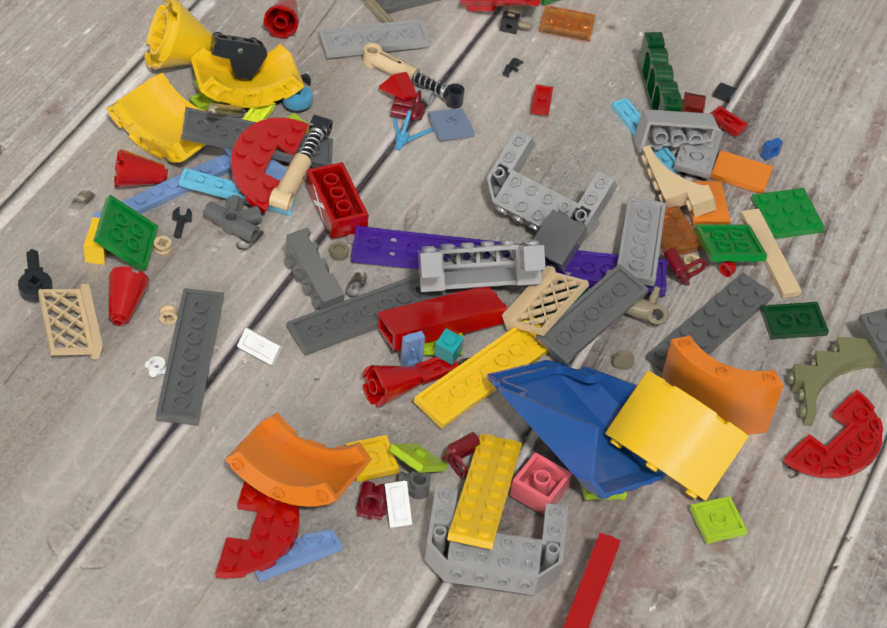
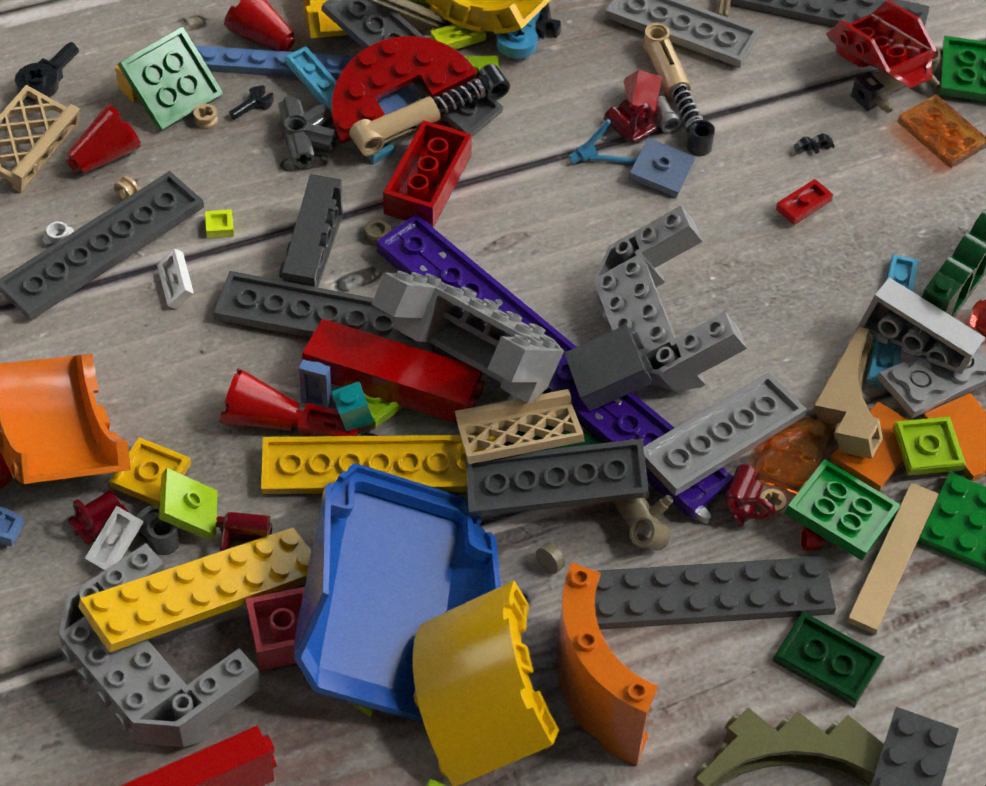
camera: 45 degrees right, 5 degrees up
none -> neon yellow tile [205,209,234,239]
none -> lime plate [893,416,966,476]

